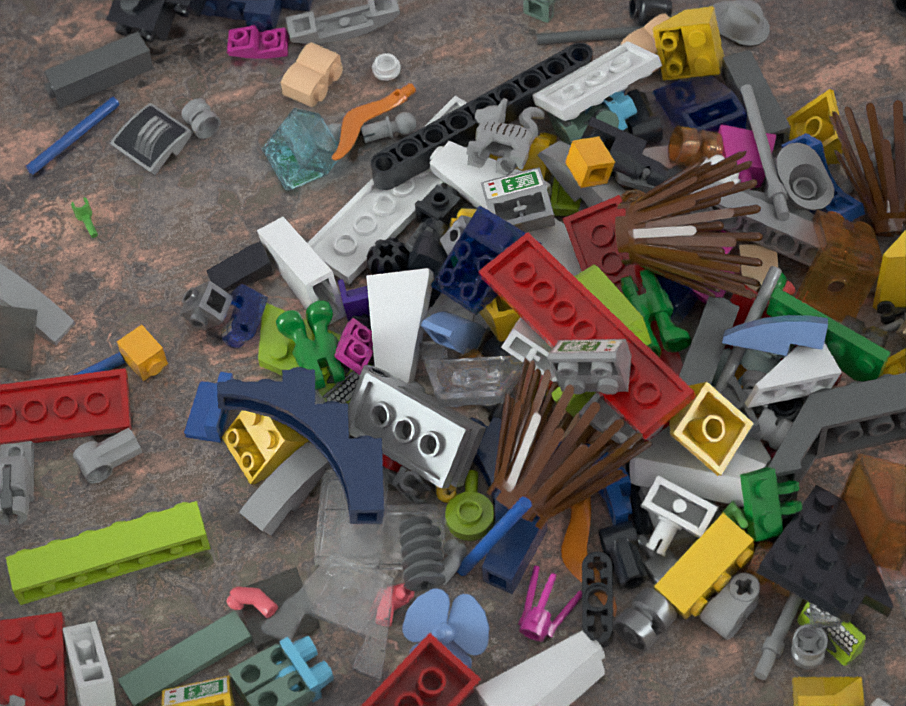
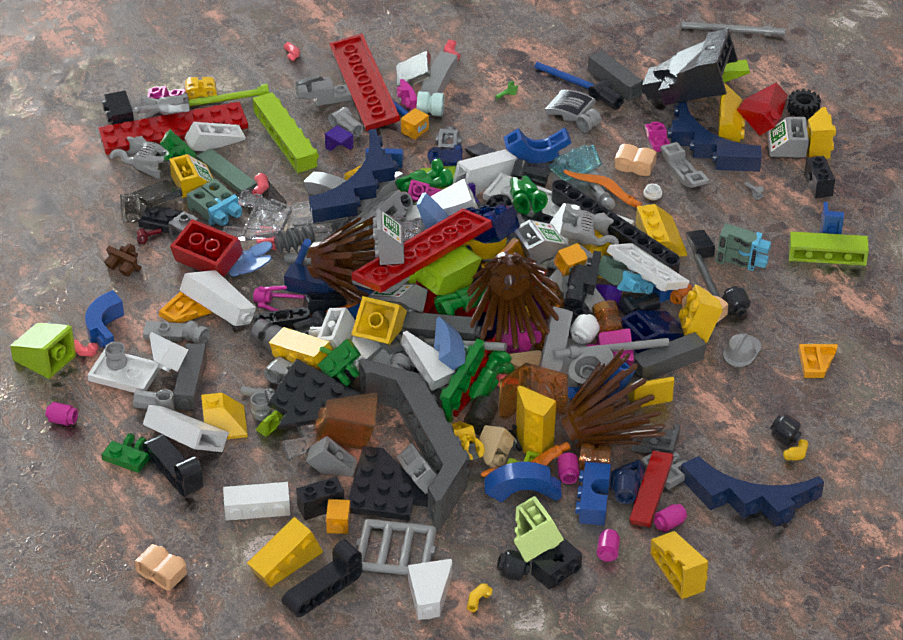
camera: 75 degrees right, 15 degrees down
none -> black slope [303,293,347,314]
none -> dark purple panel [325,125,354,151]
none -> dark pink slope [397,79,417,111]
none -> light aqua wheel [416,91,445,117]
none -> blue arch [503,127,572,163]
none -> black piece [510,159,549,187]
none -> green piece [510,175,548,214]
none -> black piece [588,80,624,110]
none -> yellow slope [636,204,687,257]
none -> black slope [685,230,715,258]

